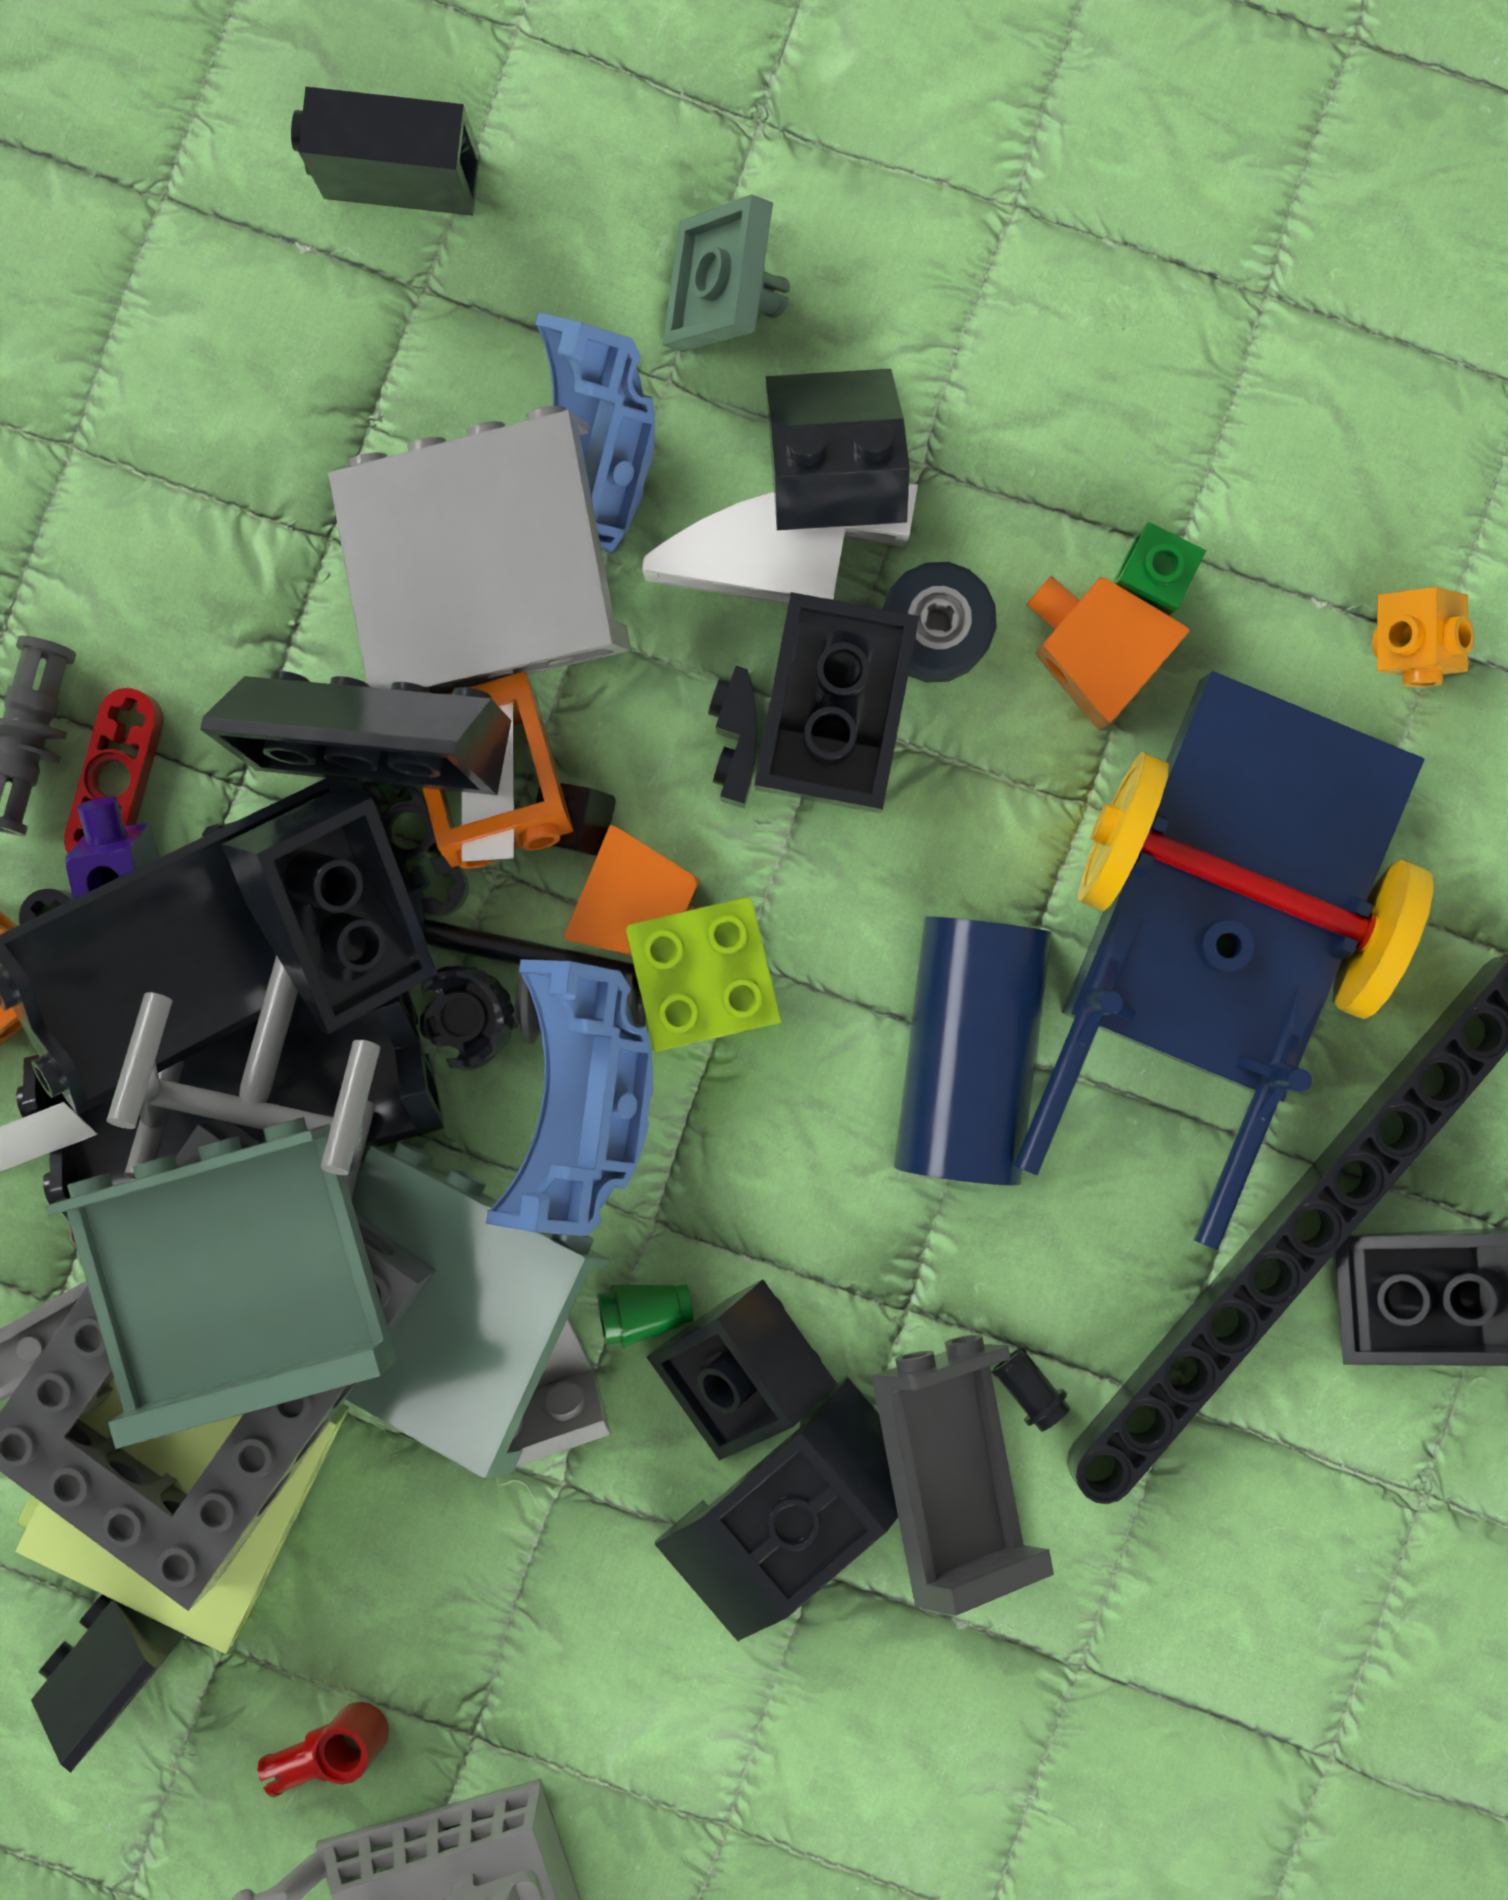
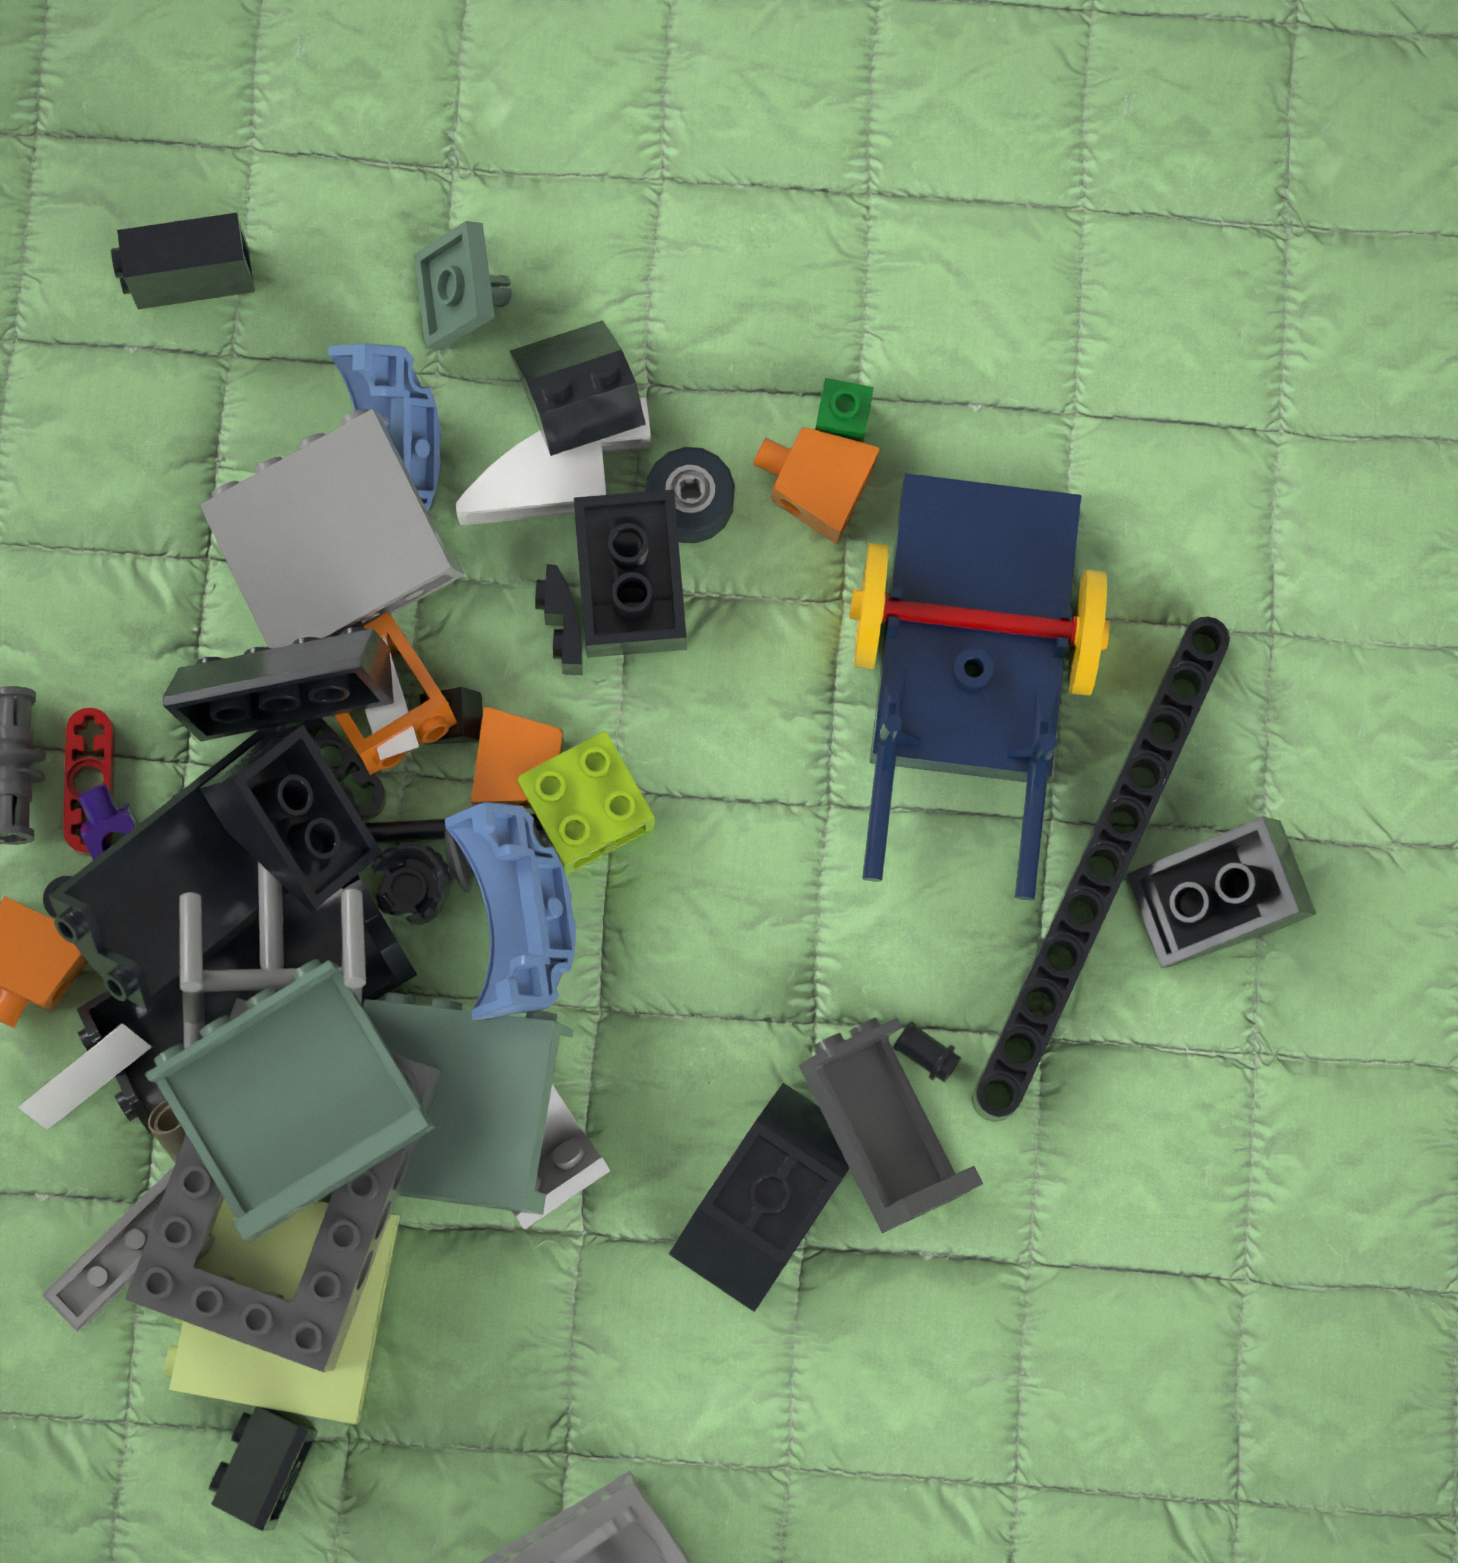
camera: 25 degrees left, 10 degrees down
red pin [257,1701,389,1797] -> none
green cone [597,1284,694,1348] -> none
black slope [646,1279,837,1461] -> none
dark blue brick [894,916,1052,1186] -> none
light orange brick [1372,587,1474,687] -> none

